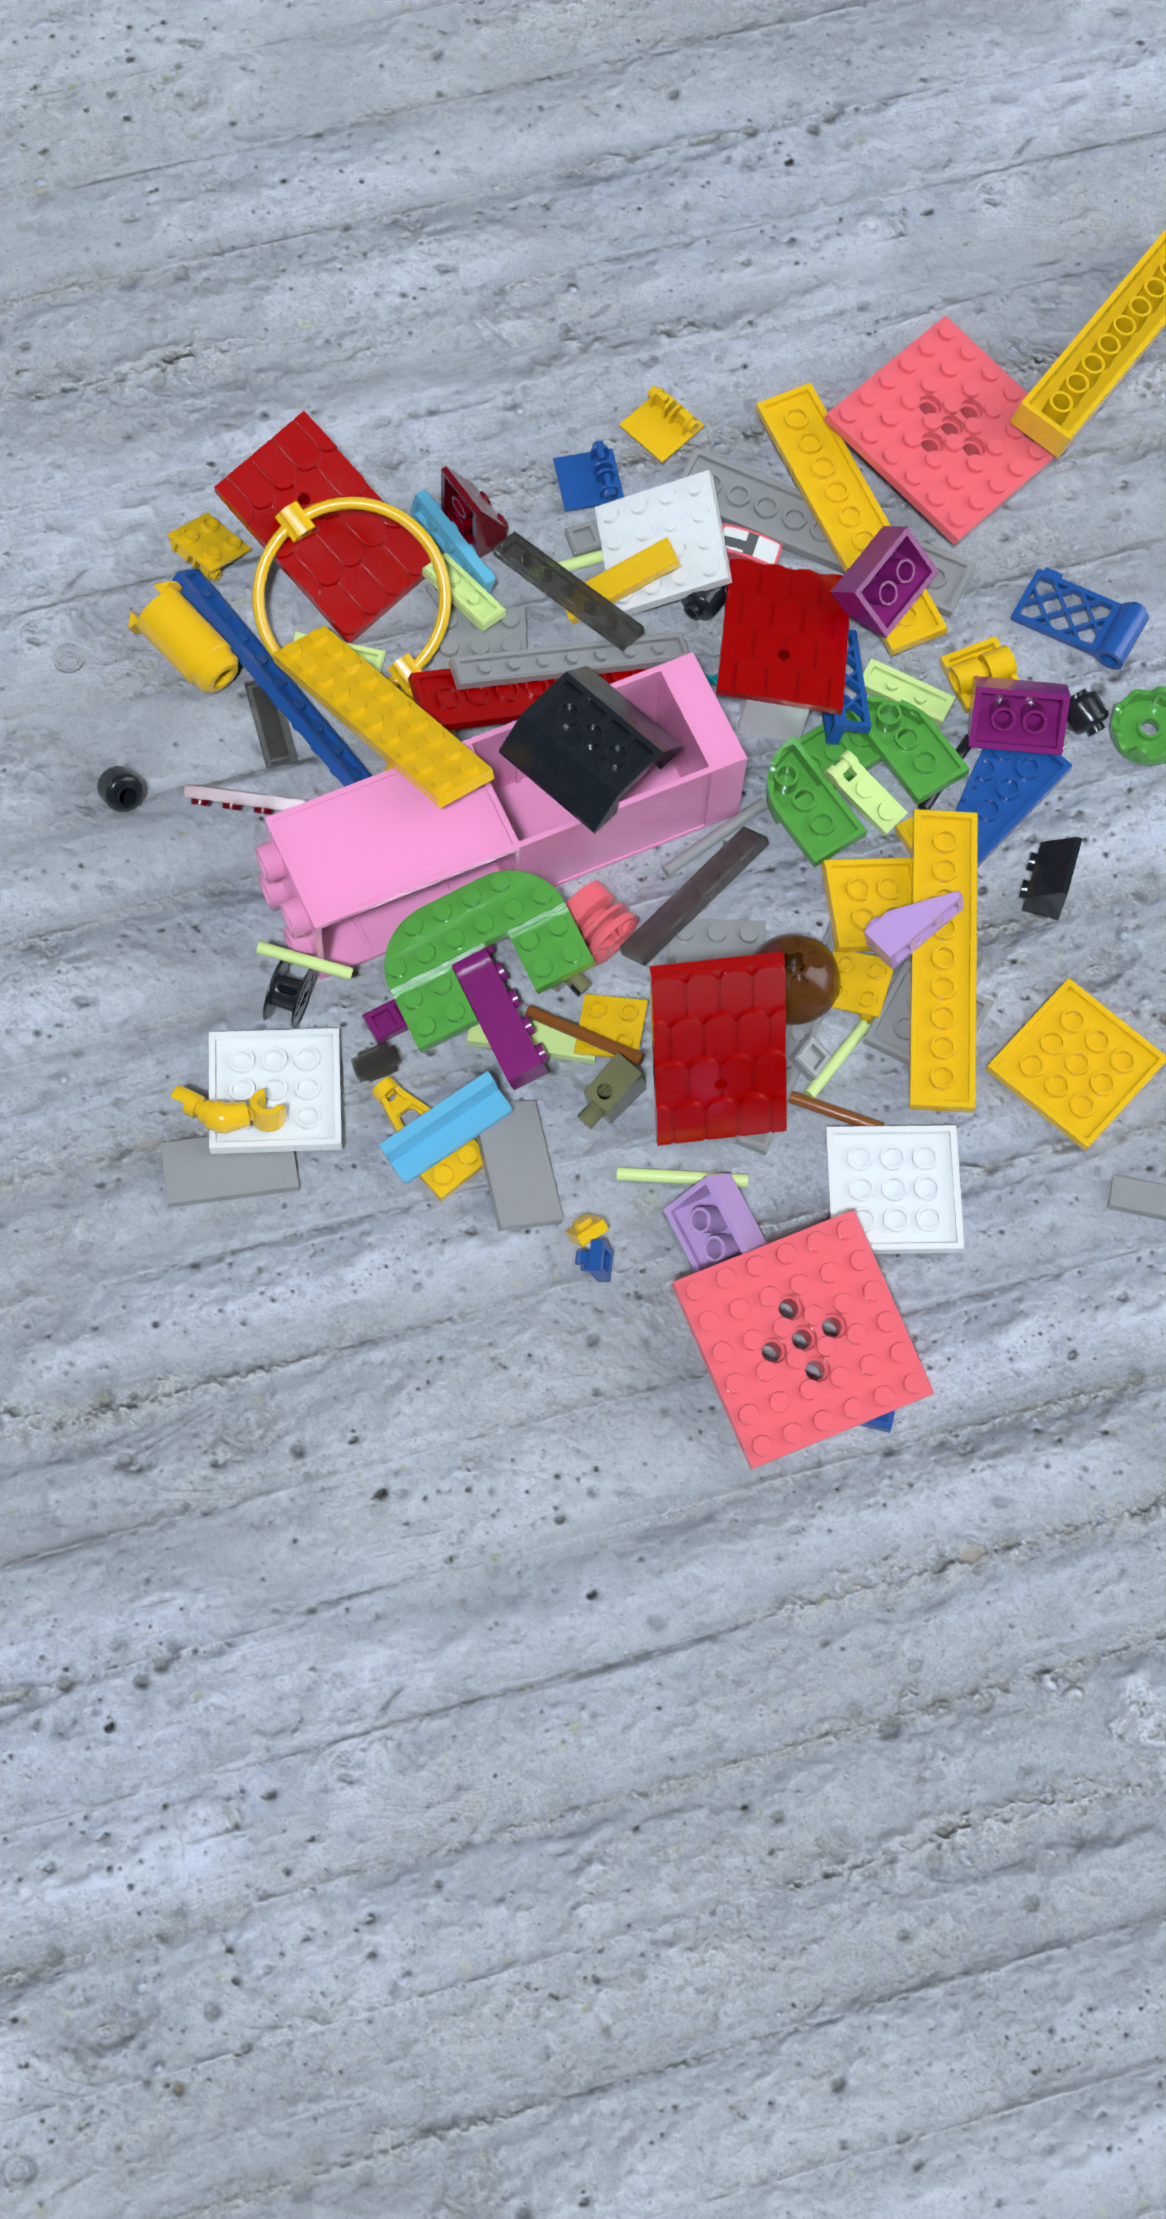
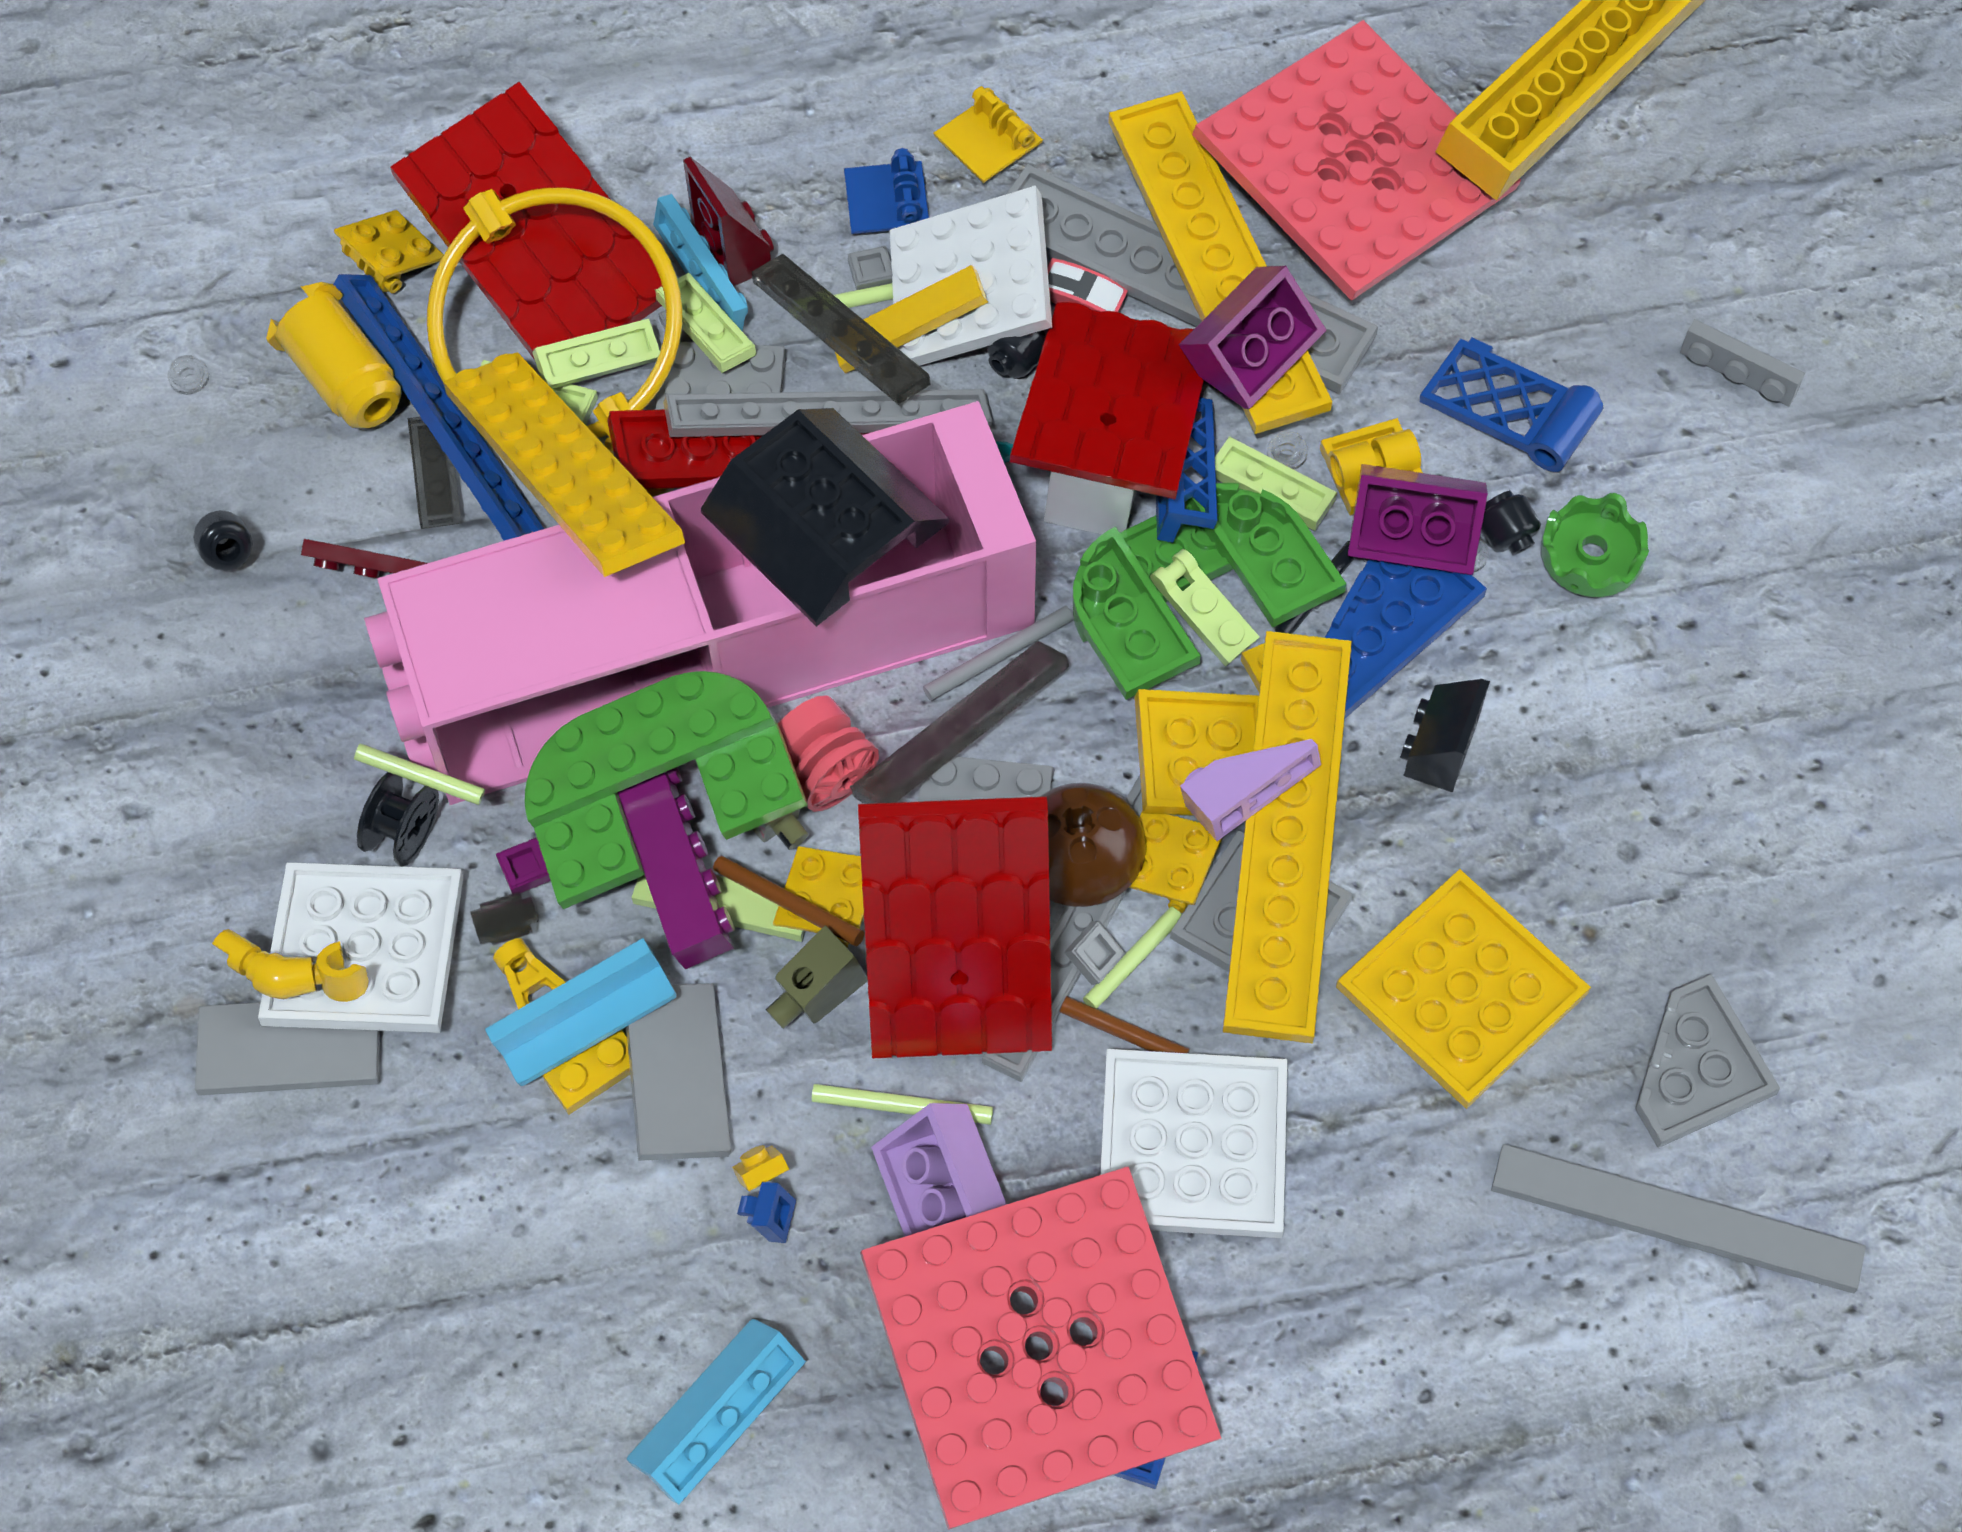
camera: 10 degrees right, 5 degrees down
none -> yellowish green plate [532,319,660,389]
none -> medium azure panel [627,1319,806,1505]

